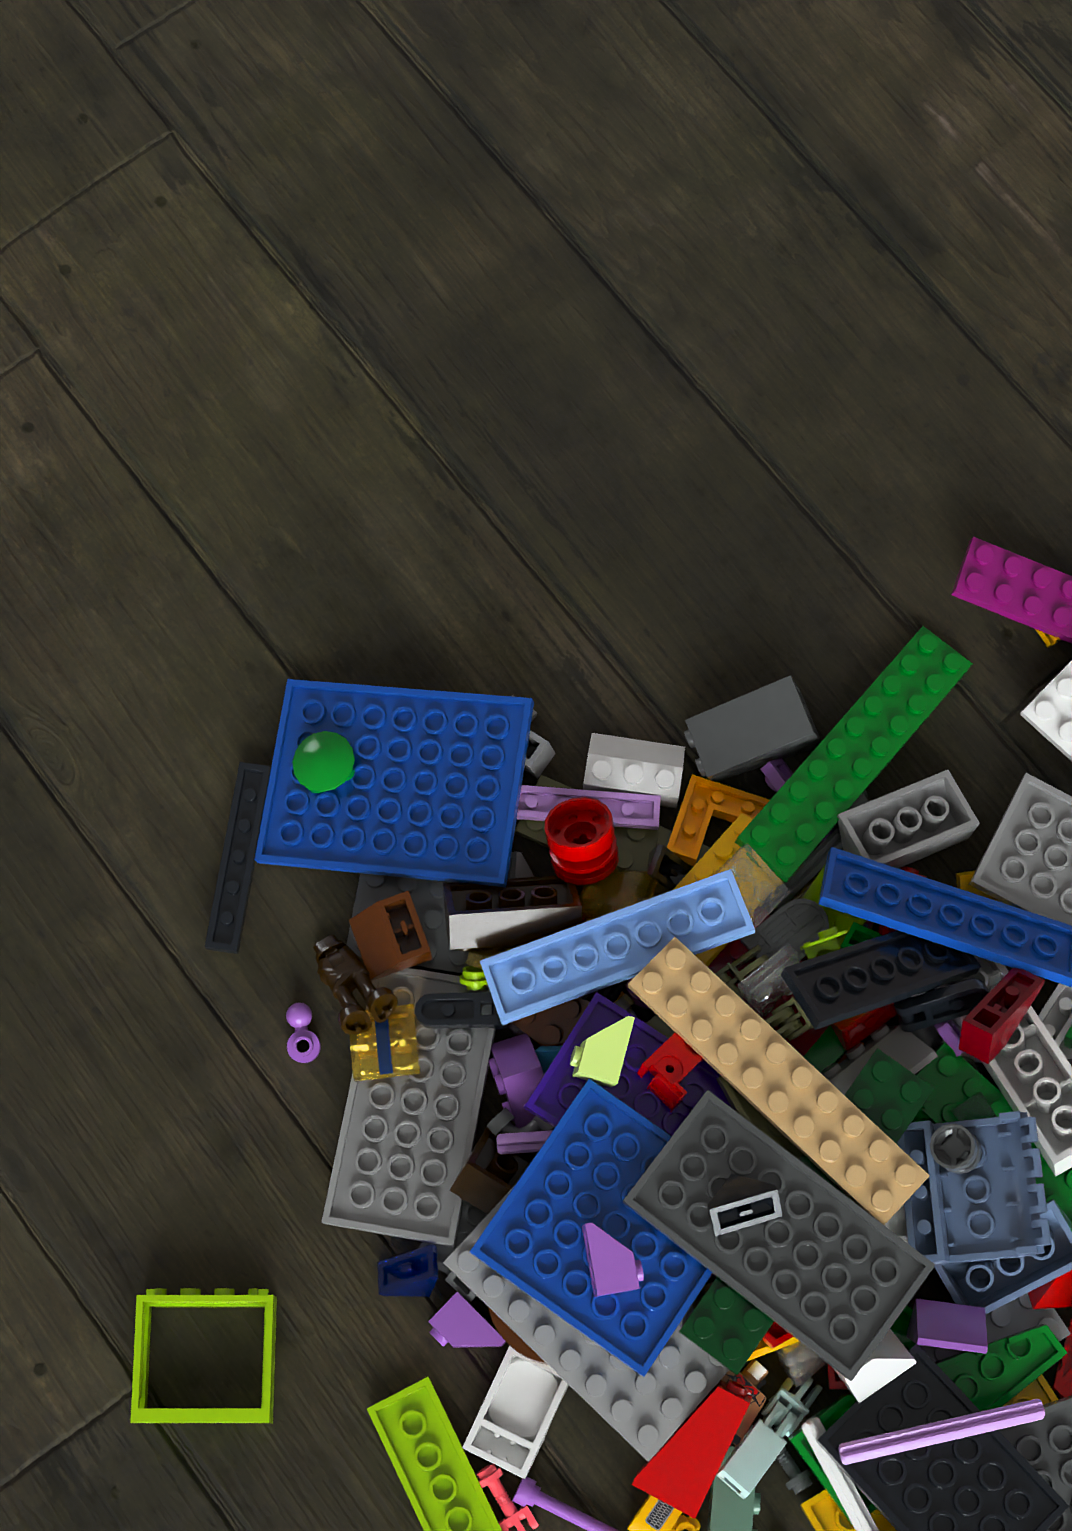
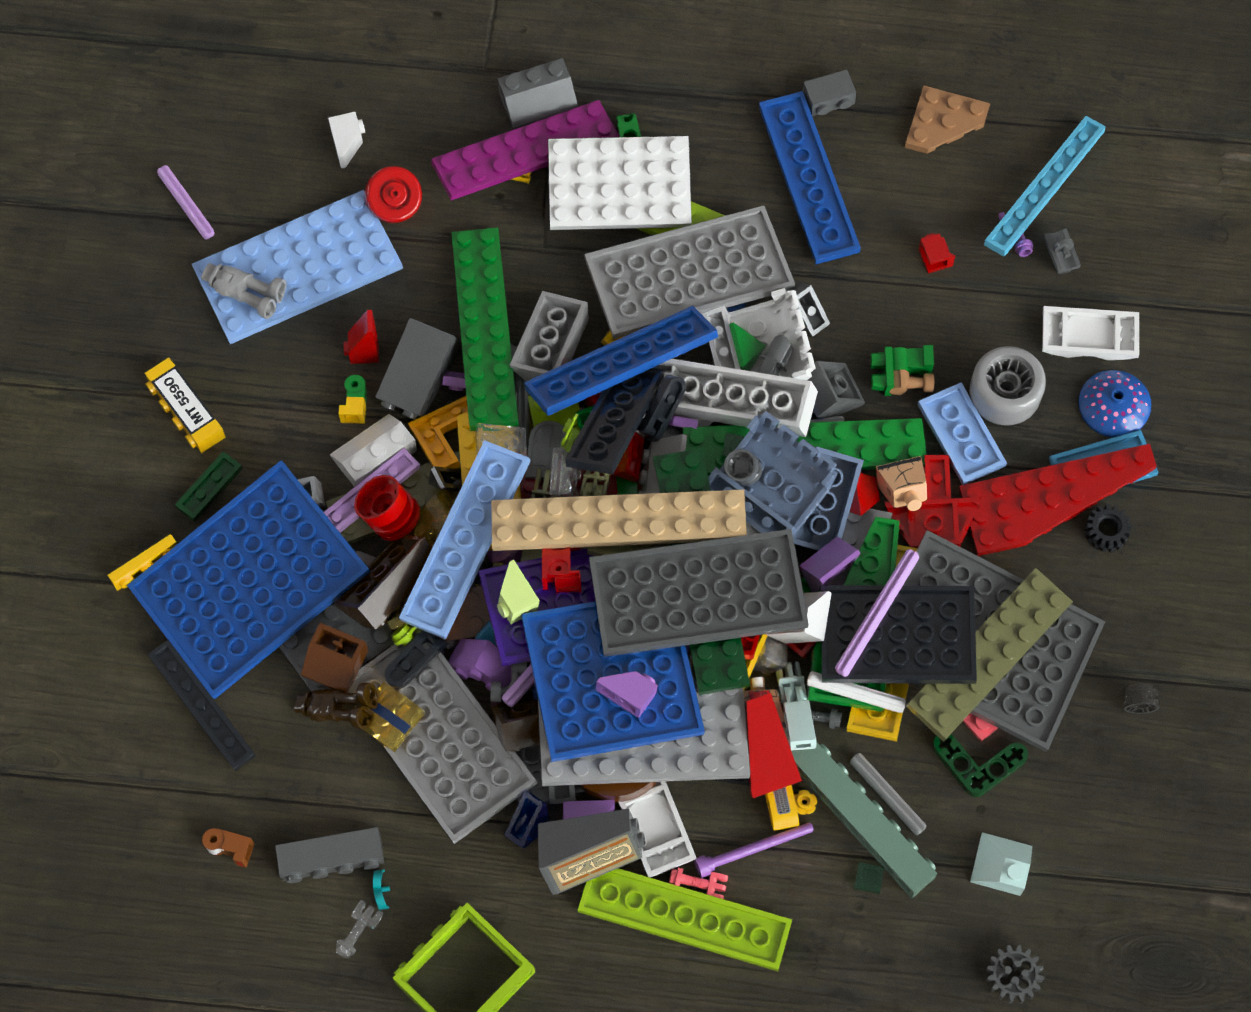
camera: 45 degrees left, 5 degrees down
medium lavender plate [286,1003,321,1063] -> none
green dish [292,731,355,793] -> none
black slope [708,1174,783,1236] -> none
dark red slope [959,968,1045,1064] -> none
none -> yellow plate [108,534,177,591]
none -> brick [145,358,226,454]
none -> lavender axle [157,165,215,240]
none -> dark green plate [175,451,243,522]
none -> light blue plate [192,190,403,344]
none -> light grey piece [201,263,287,319]
none -> dark orange leg [202,828,255,868]
none -> dark grey brick [275,827,385,883]
none -> white slope [328,112,365,168]
none -> clear hinge [335,900,383,959]
none -> leg [339,375,367,424]
none -> red slope [344,310,379,364]
none -> red wheel [364,166,422,223]
none -> teal piece [373,869,390,910]
none -> dark grey slope [538,809,646,895]

